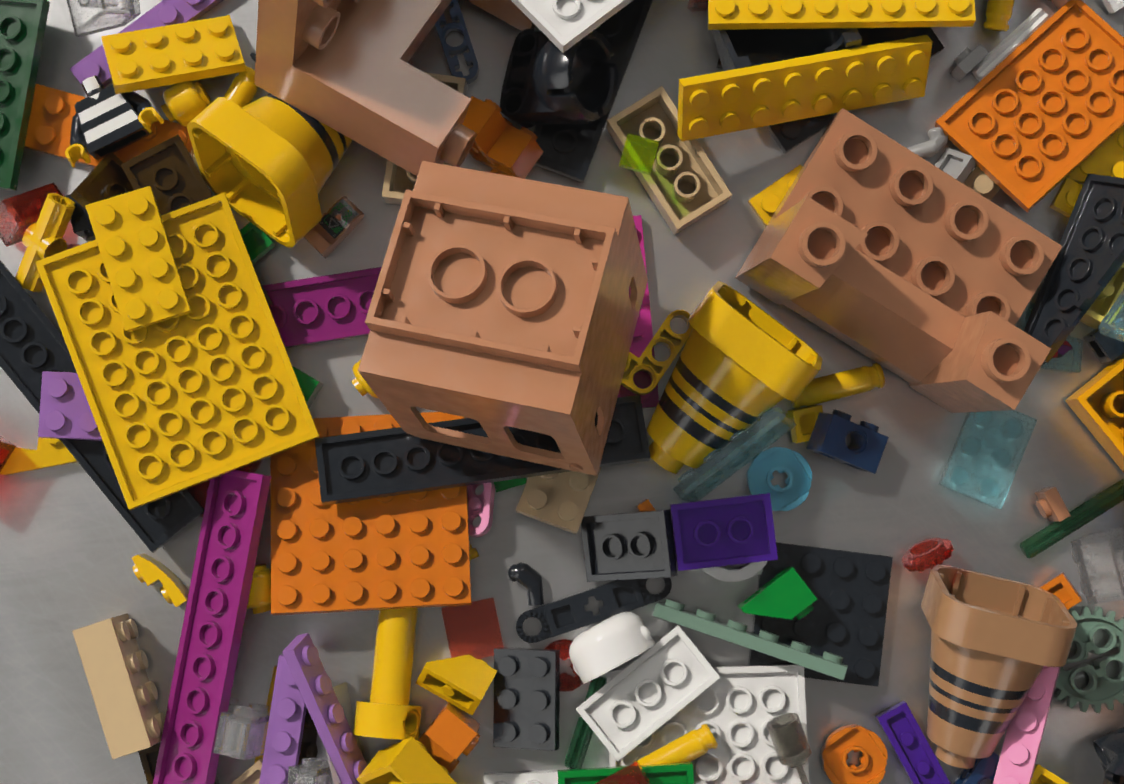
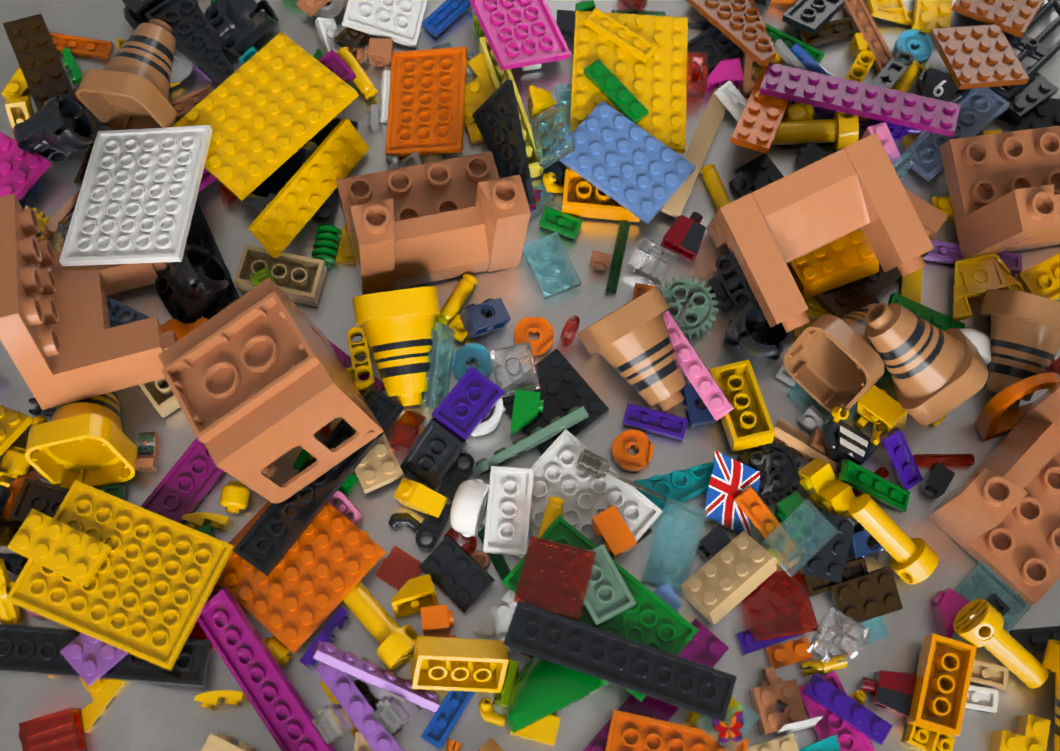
camera: 50 degrees left, 15 degrees down
none -> yellow slope [182,512,233,530]
none -> dark purple plate [299,606,350,668]
none -> green piece [311,223,342,268]
none -> clear red slope [389,410,425,454]
none -> yellow slope [393,478,447,518]
none -> nougat plate [471,551,490,570]
none -> clear slope [490,342,540,397]
none -> orange plate [513,316,554,358]
none -> green plate [539,206,583,240]
none -> yellow arm [542,172,564,194]

